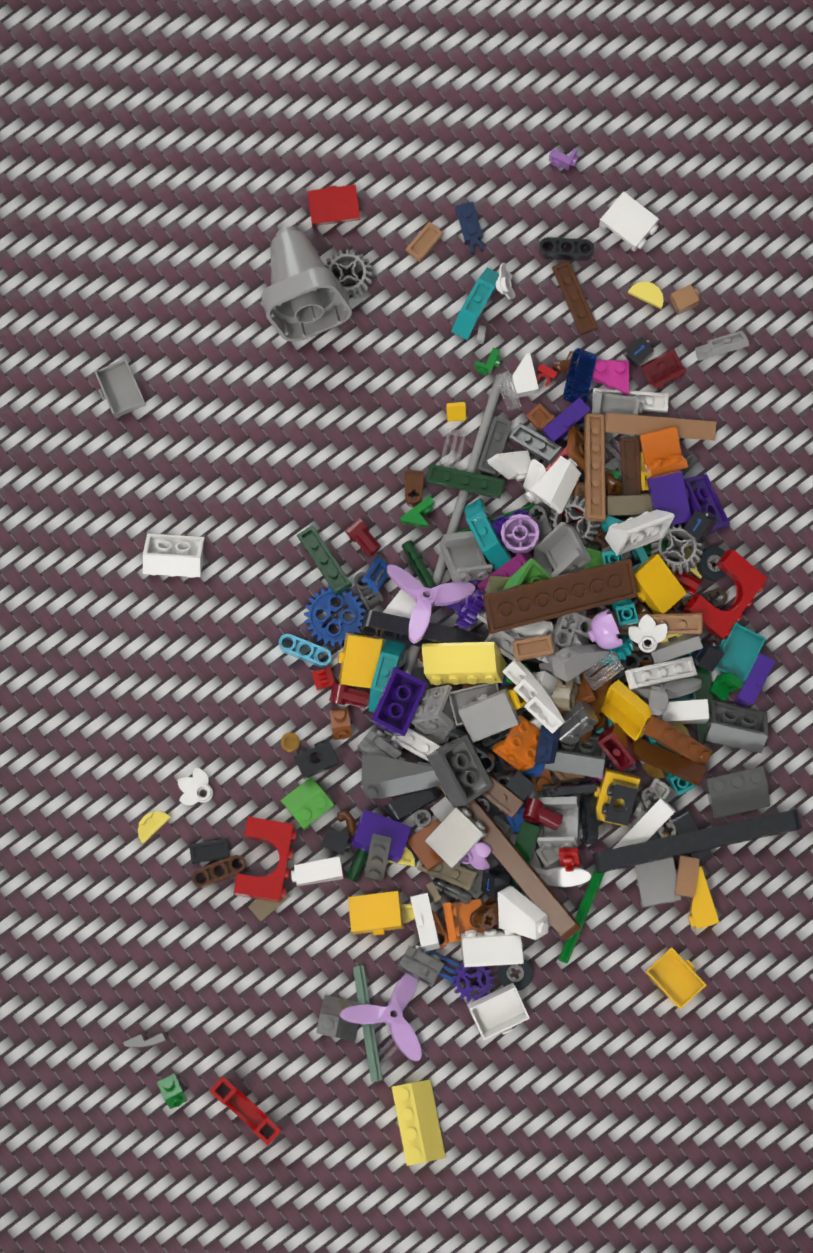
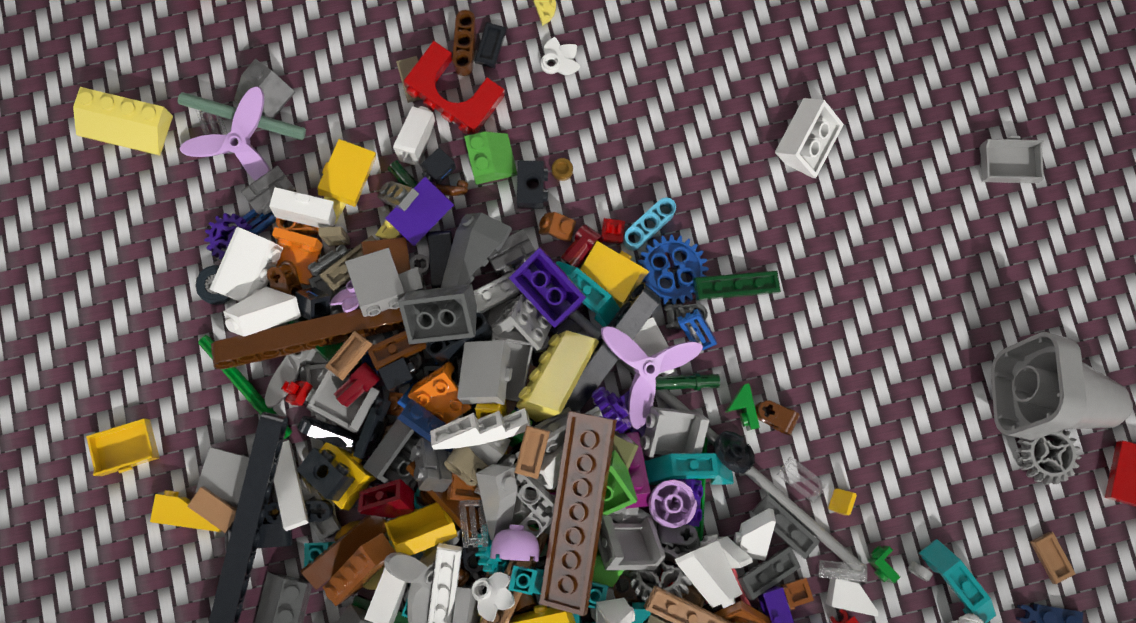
camera: 110 degrees right, 0 degrees up
dark red piece [344,518,381,557] -> none
dark green tile [426,464,505,499] -> none
white container [467,983,530,1040] -> none
none -> medium nougat tile [325,331,372,381]
none -> black tile [714,431,755,474]

